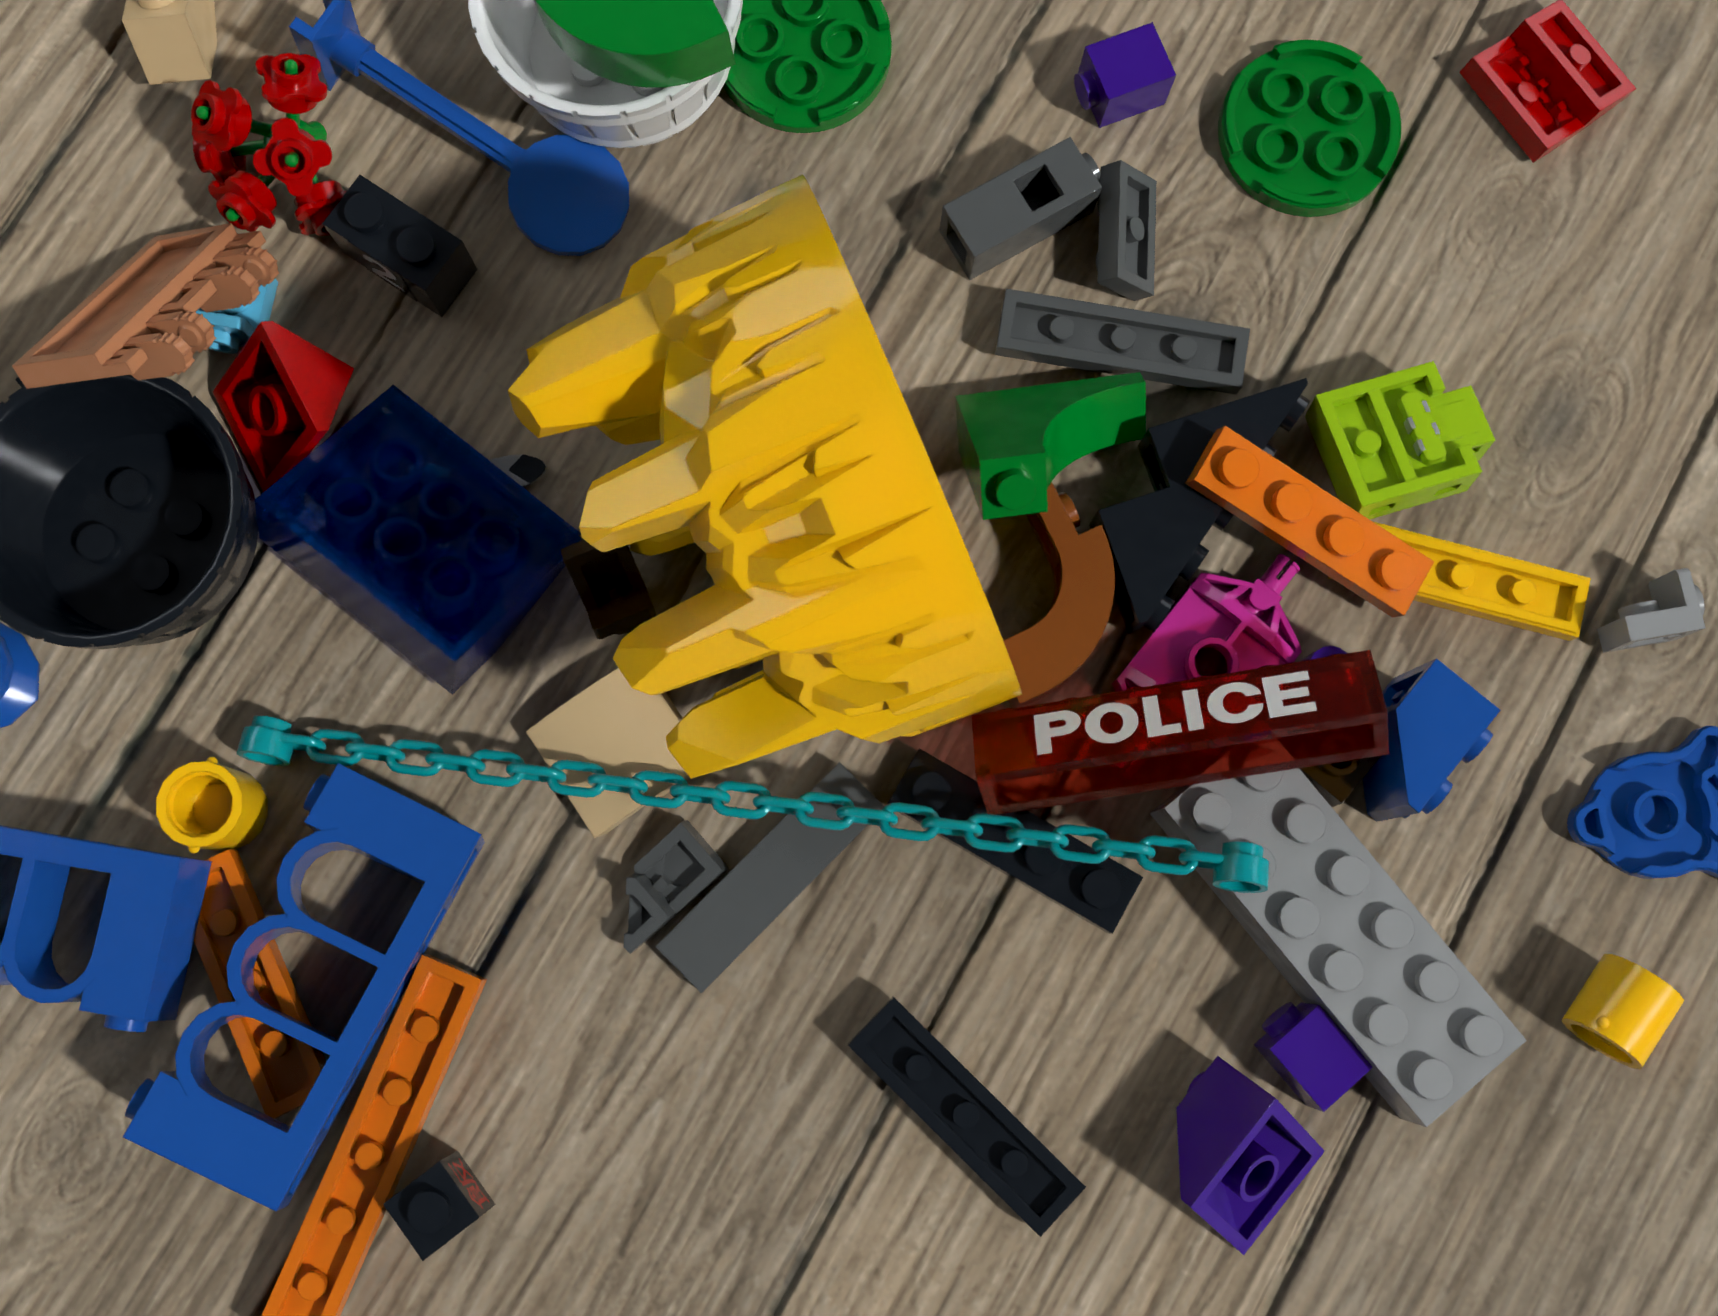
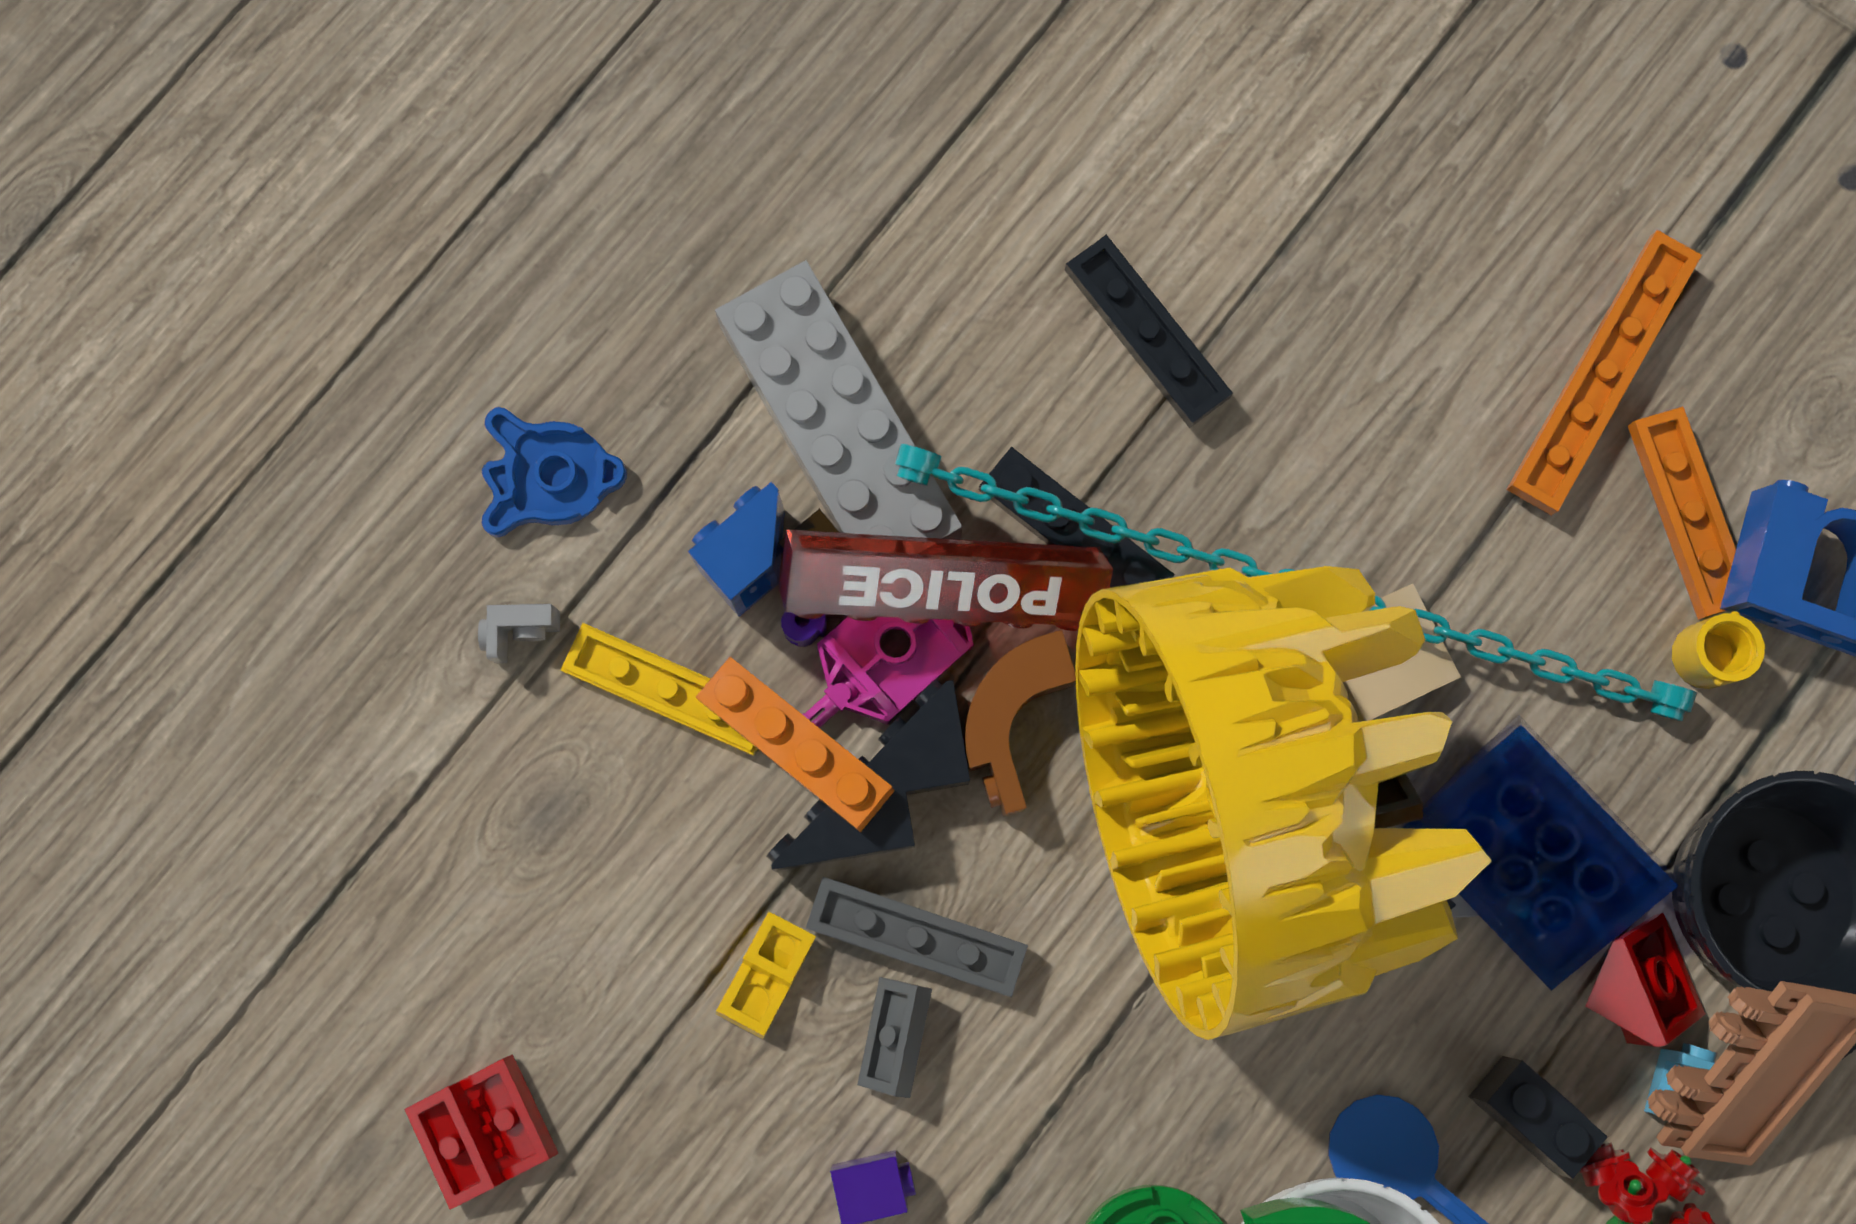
camera: 170 degrees left, 0 degrees up
blue fence [123,763,485,1212] -> none
black brick [383,1151,496,1261] -> none
dark grey slope [623,820,729,954] -> none
dark grey tile [655,762,885,993] -> none
dark grey brick [939,137,1102,280] -> none
green arch [955,372,1146,520] -> none
dark purple slope [1176,1056,1325,1255] -> none
green tile [1218,40,1401,217] -> none
dark purple brick [1254,1002,1373,1112] -> none
lime piece [1305,361,1495,520] -> none
yellow piece [1562,954,1684,1070] -> none
none -> yellow slope [716,911,816,1039]

